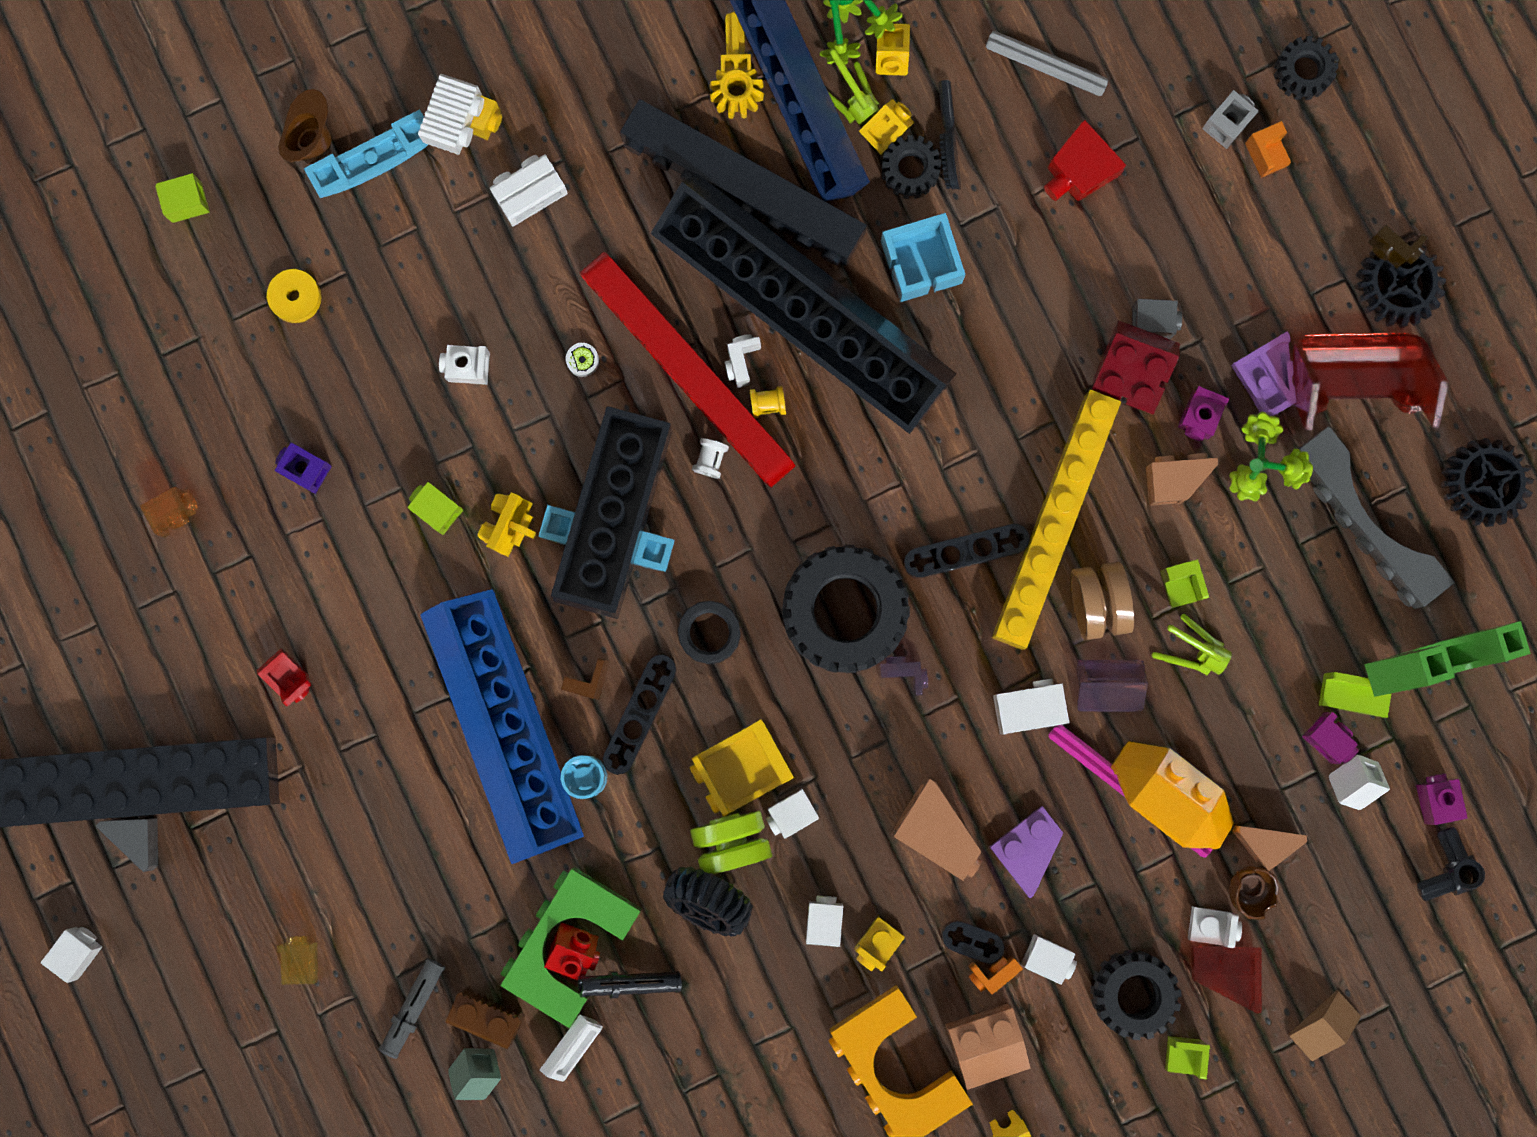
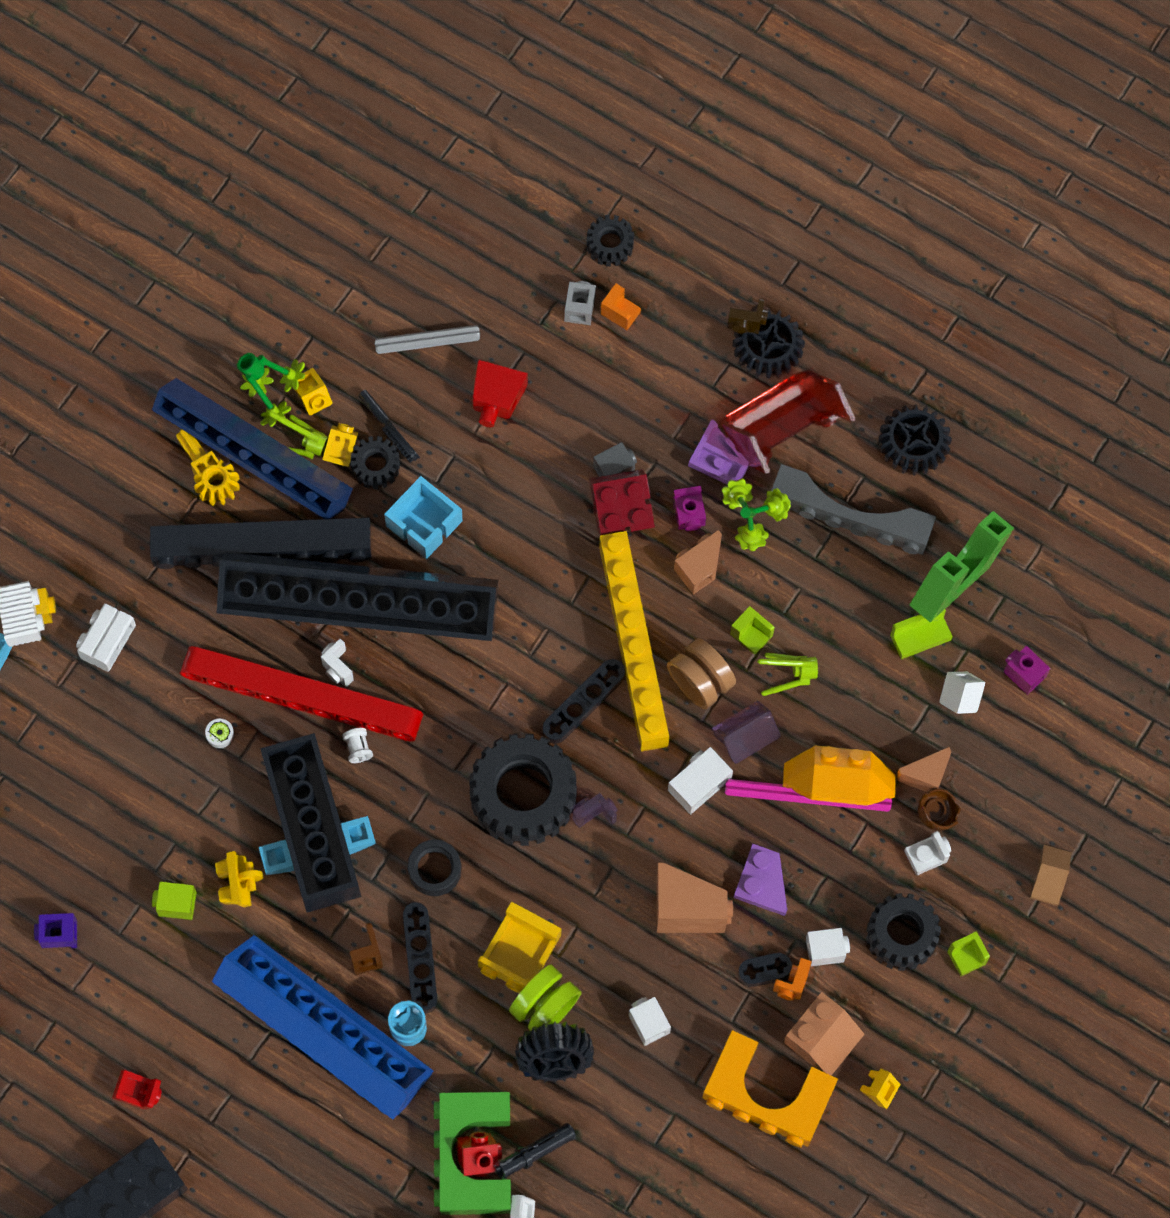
camera: 35 degrees left, 15 degrees down
white brick [439,345,490,385] -> none
yellow bush [750,386,786,419] -> none
white brick [766,789,819,839] -> none
yellow bracket [854,916,905,971] -> none
clear red wing [1192,945,1262,1013] -> none
magenta brick [1302,712,1359,764] -> none
black axle [1416,827,1485,901] -> none

